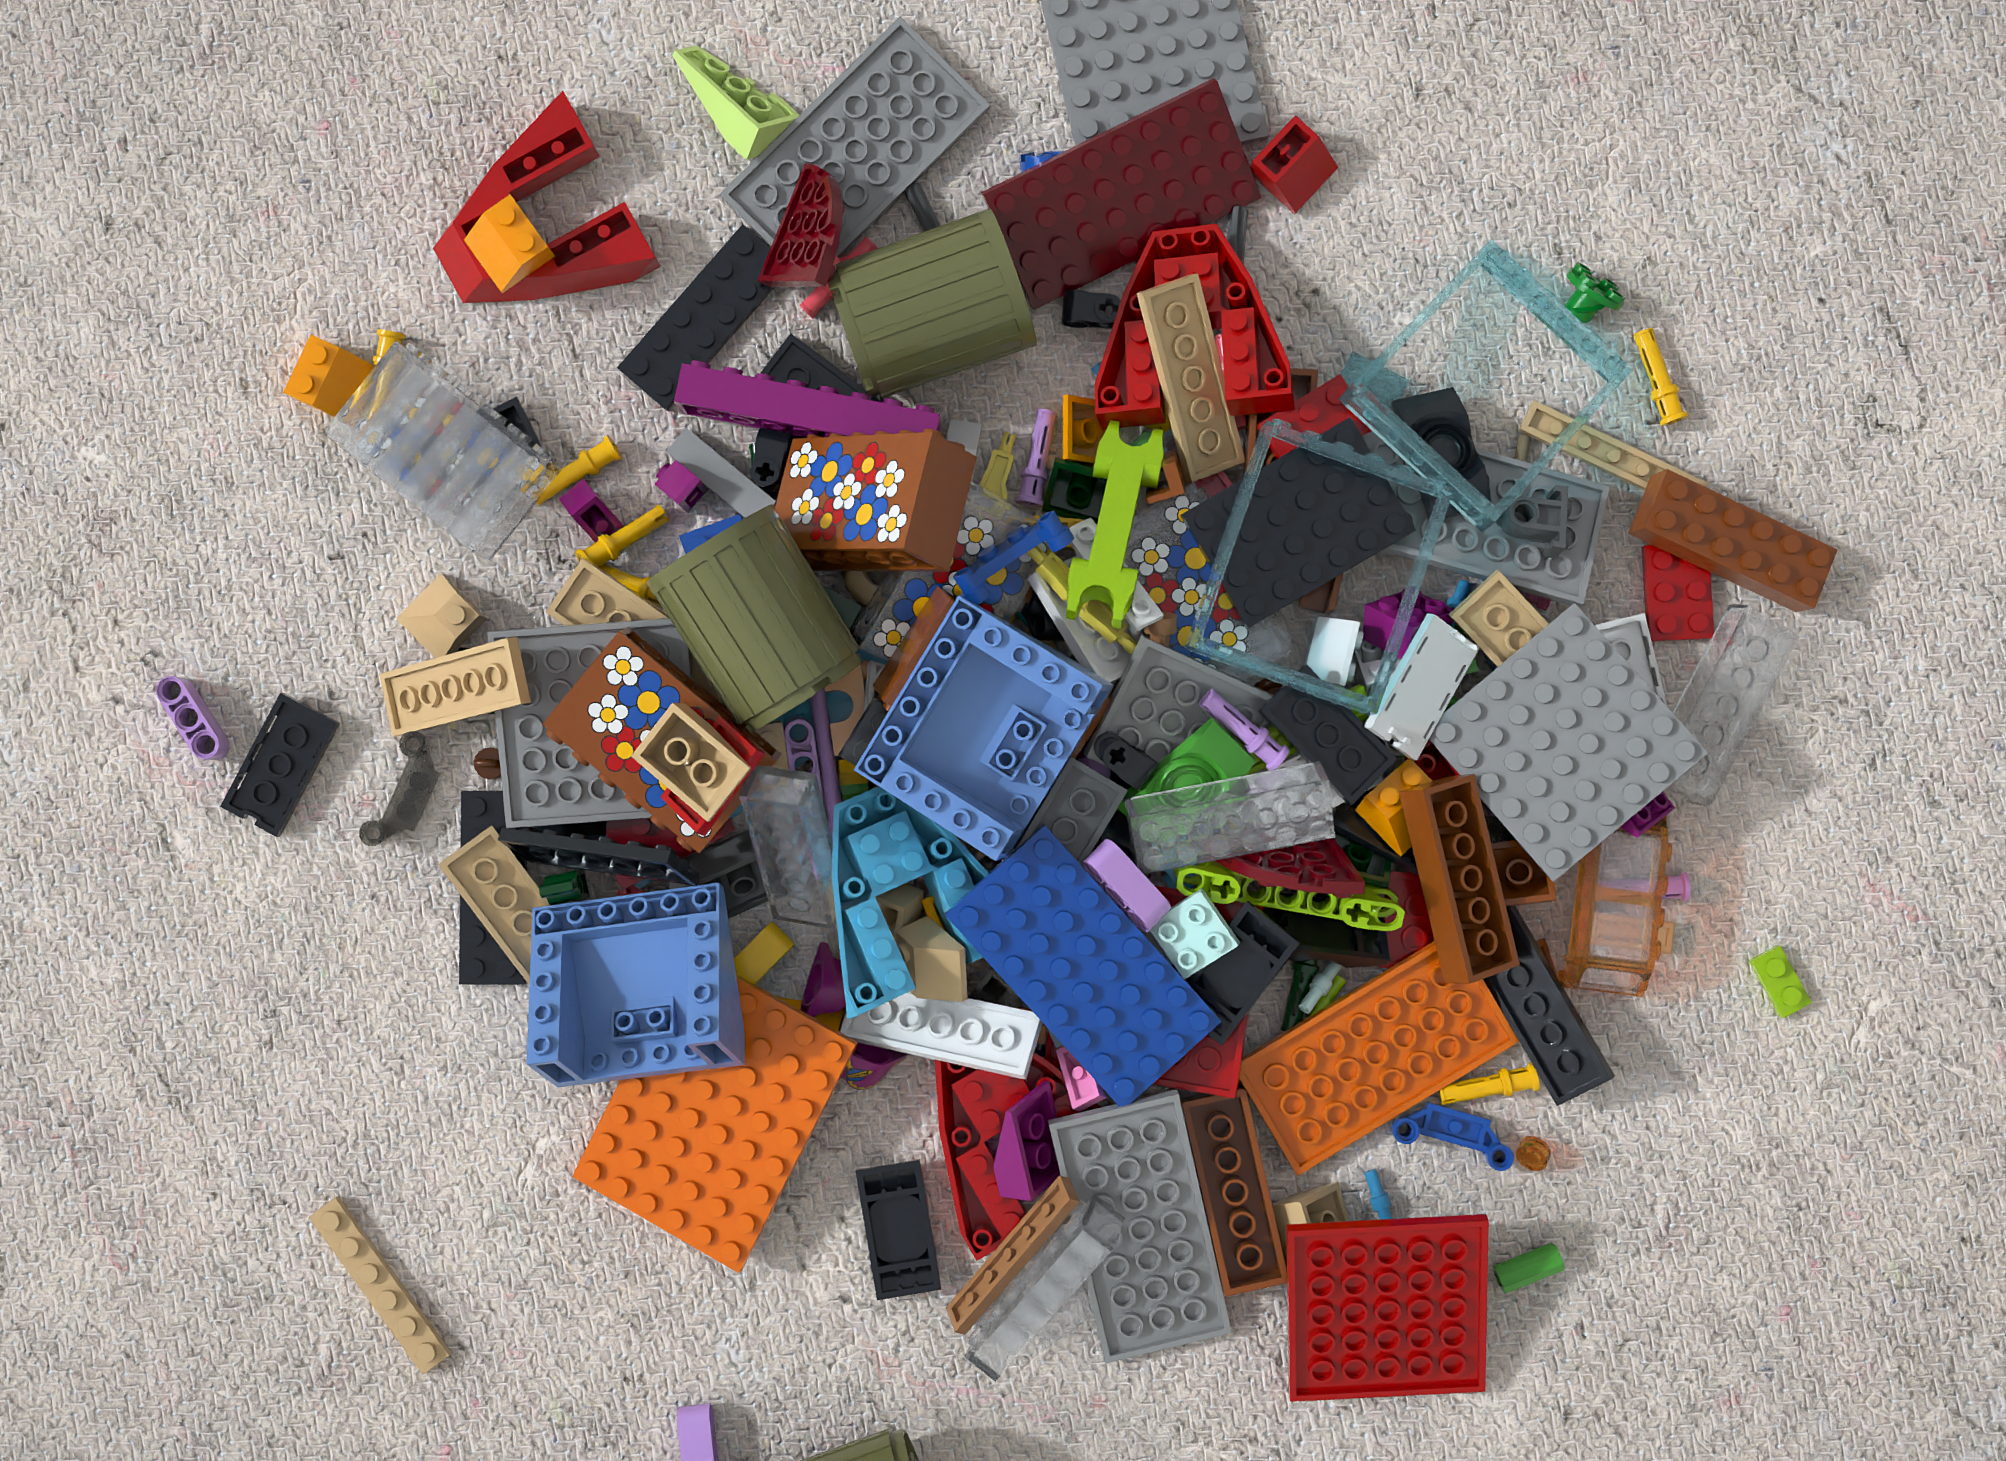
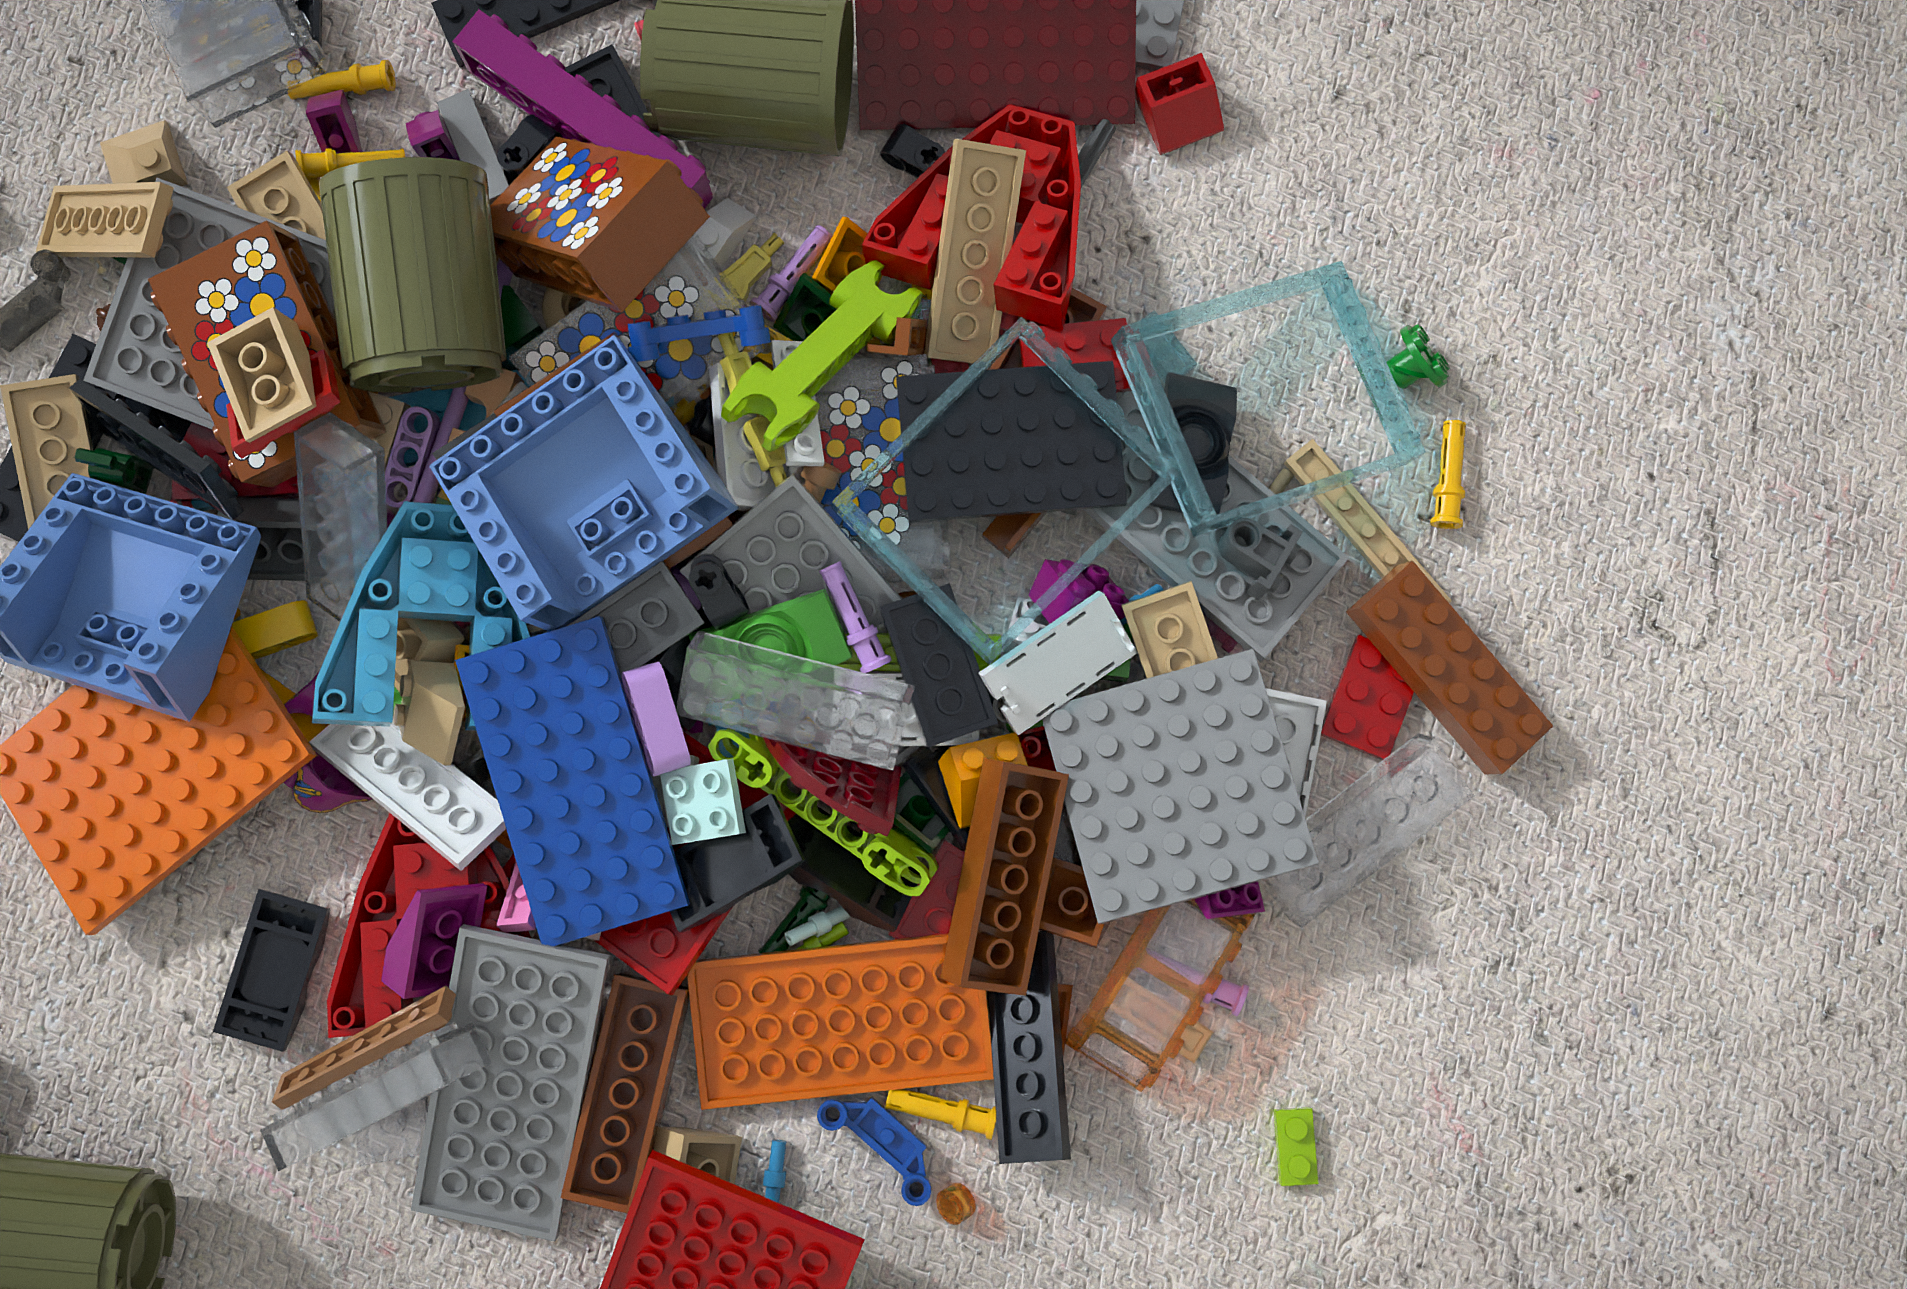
camera: 25 degrees right, 5 degrees down
white slope [1303,616,1363,690] -> none

